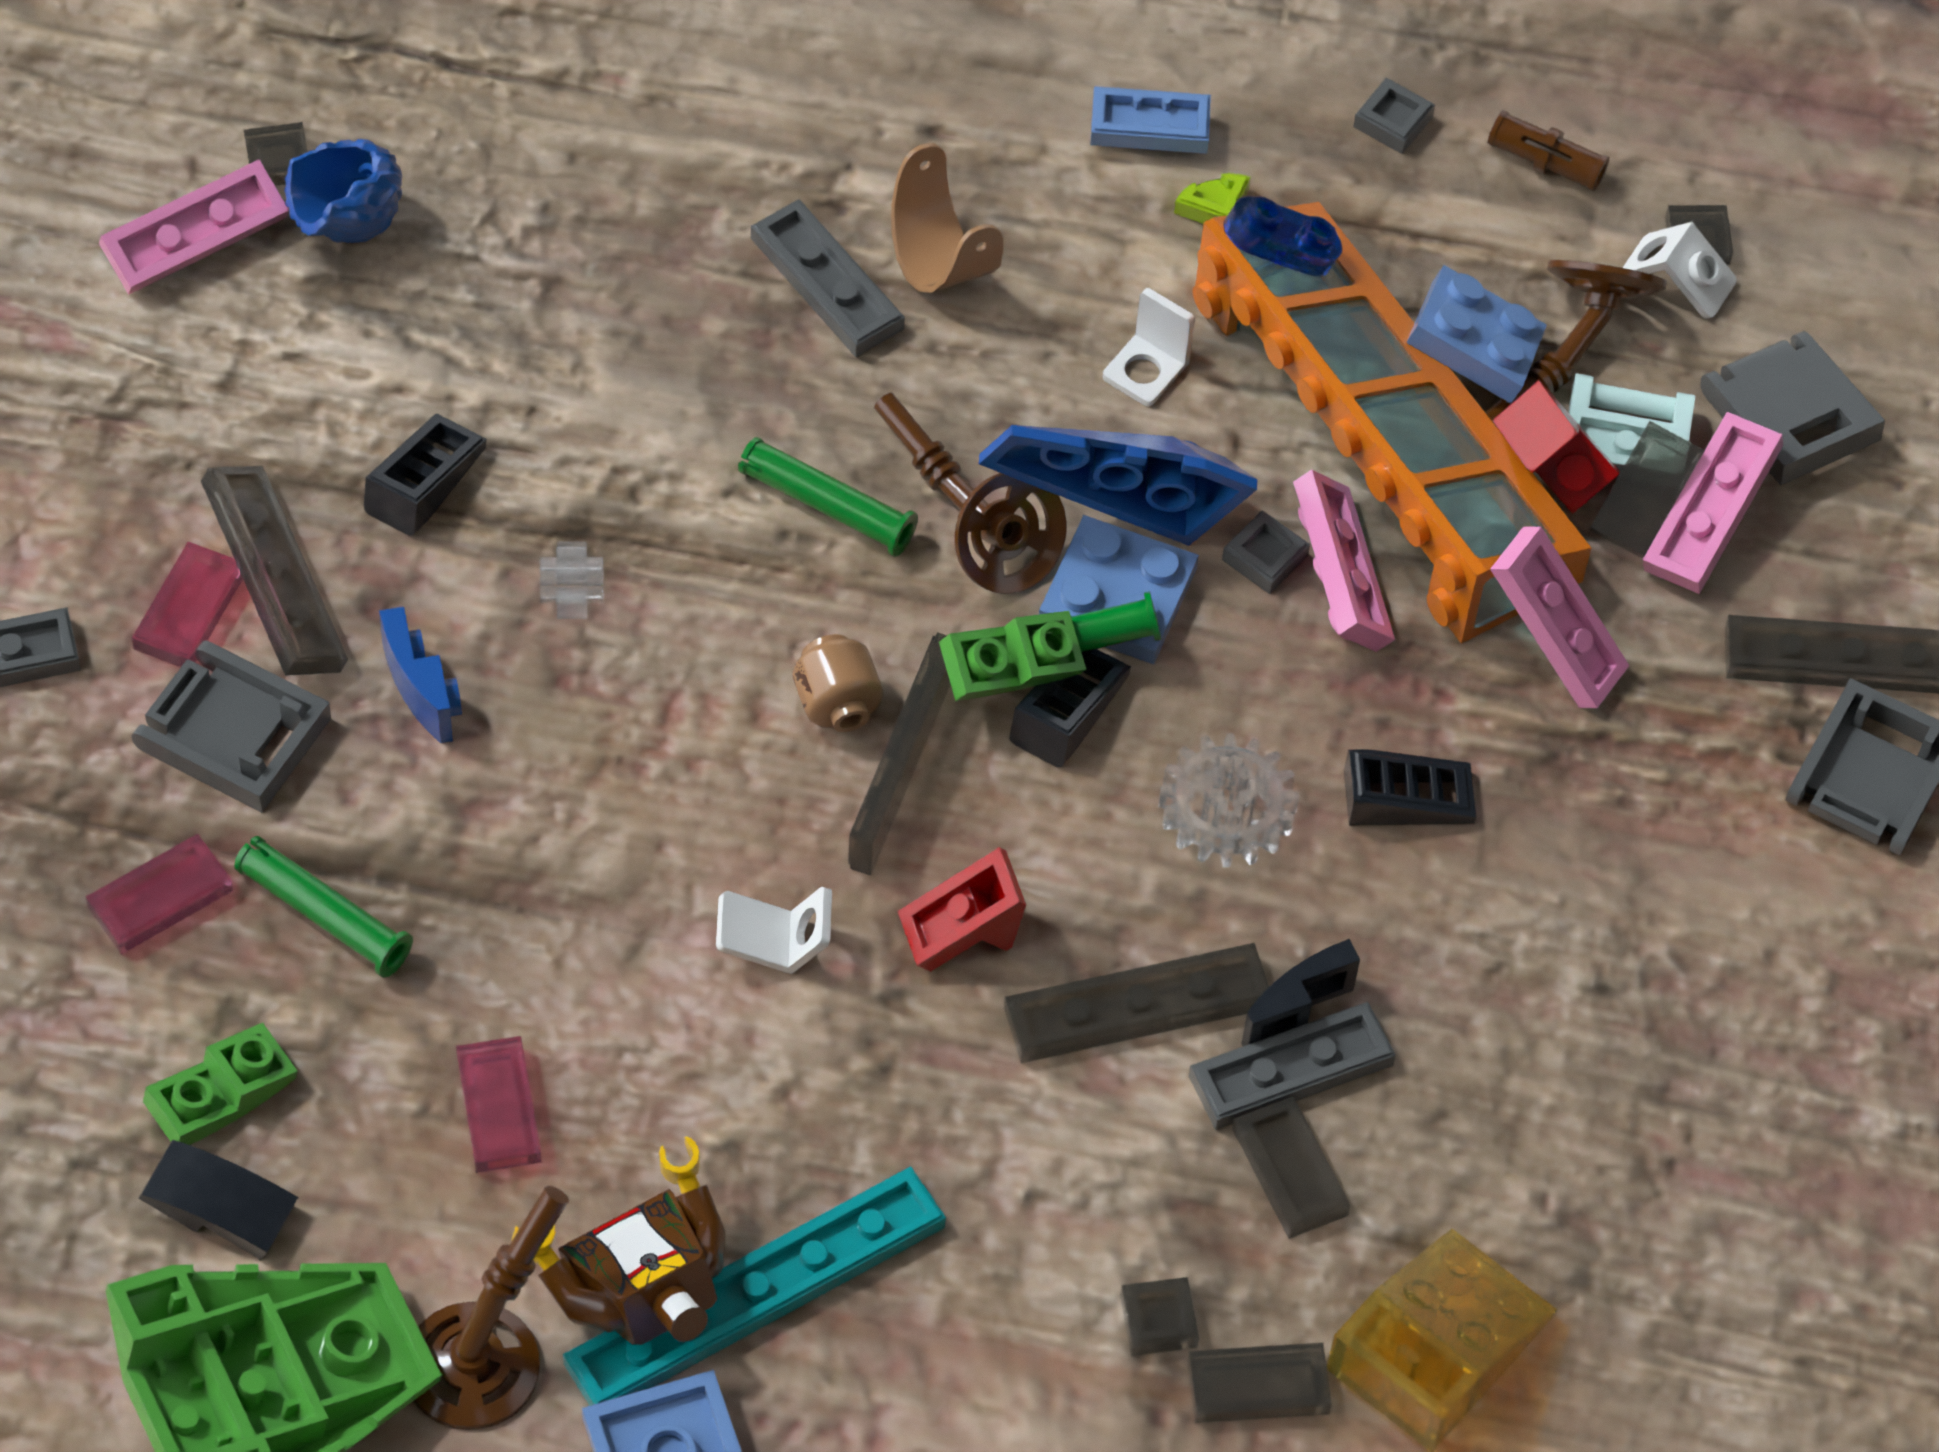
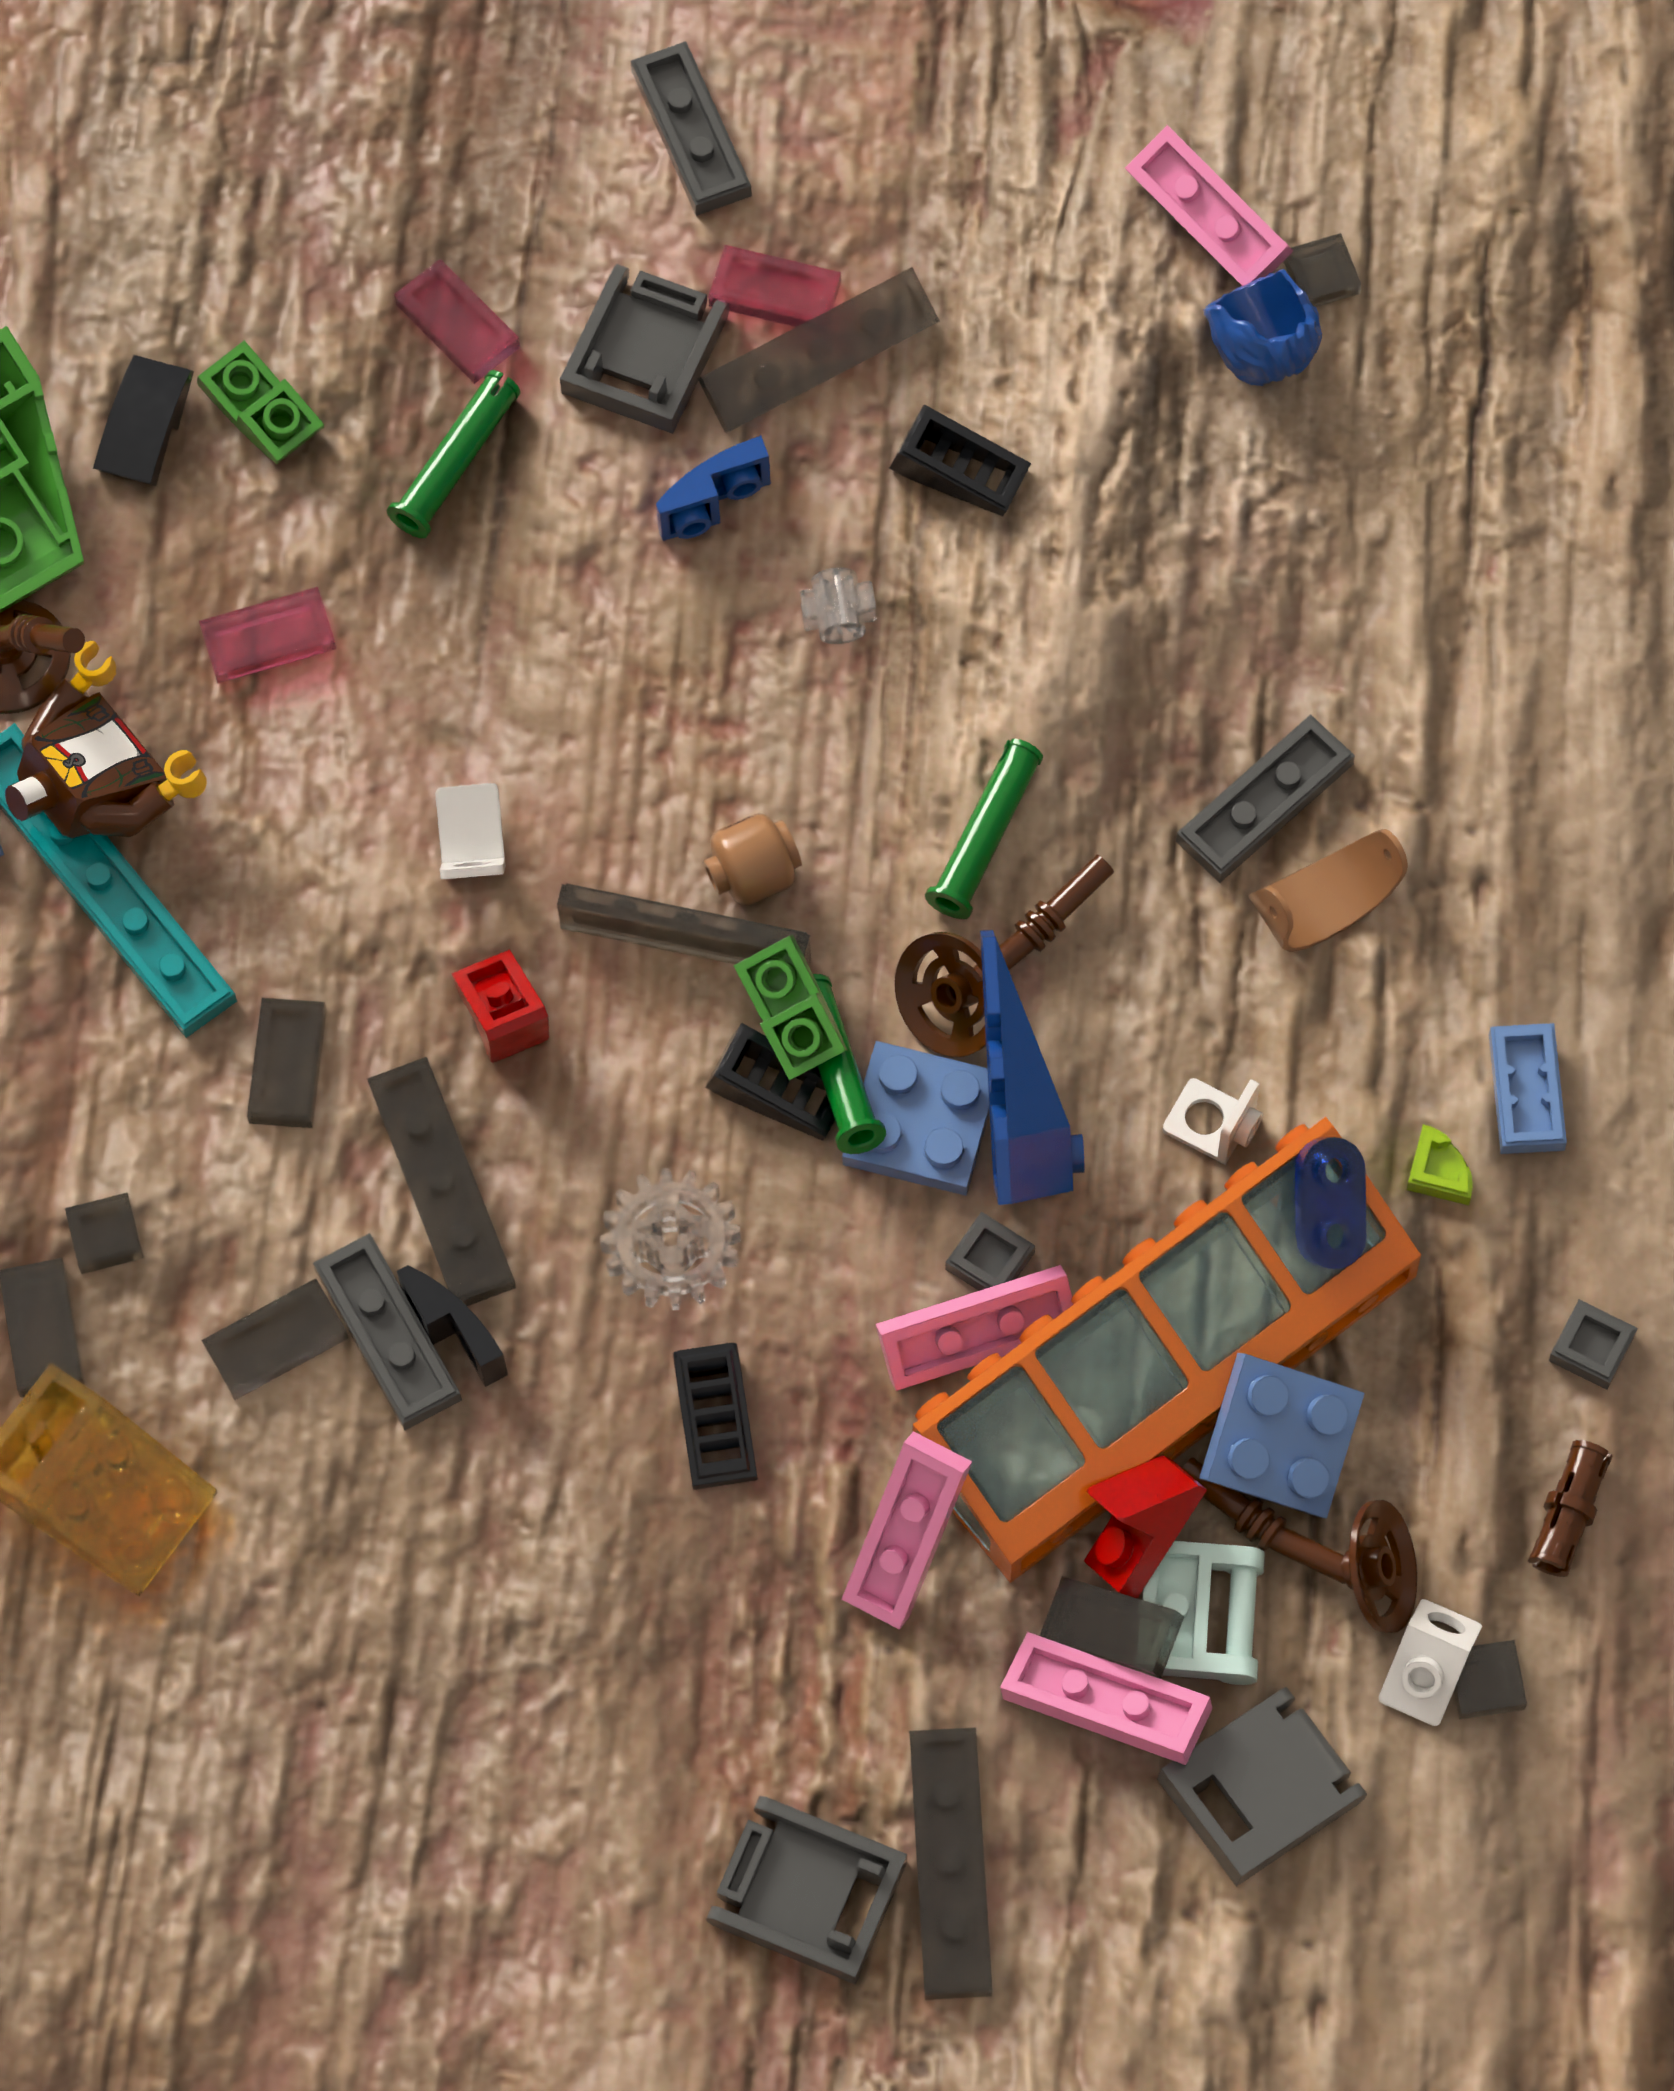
camera: 90 degrees right, 10 degrees up
none -> clear smoke tile [247,998,327,1128]

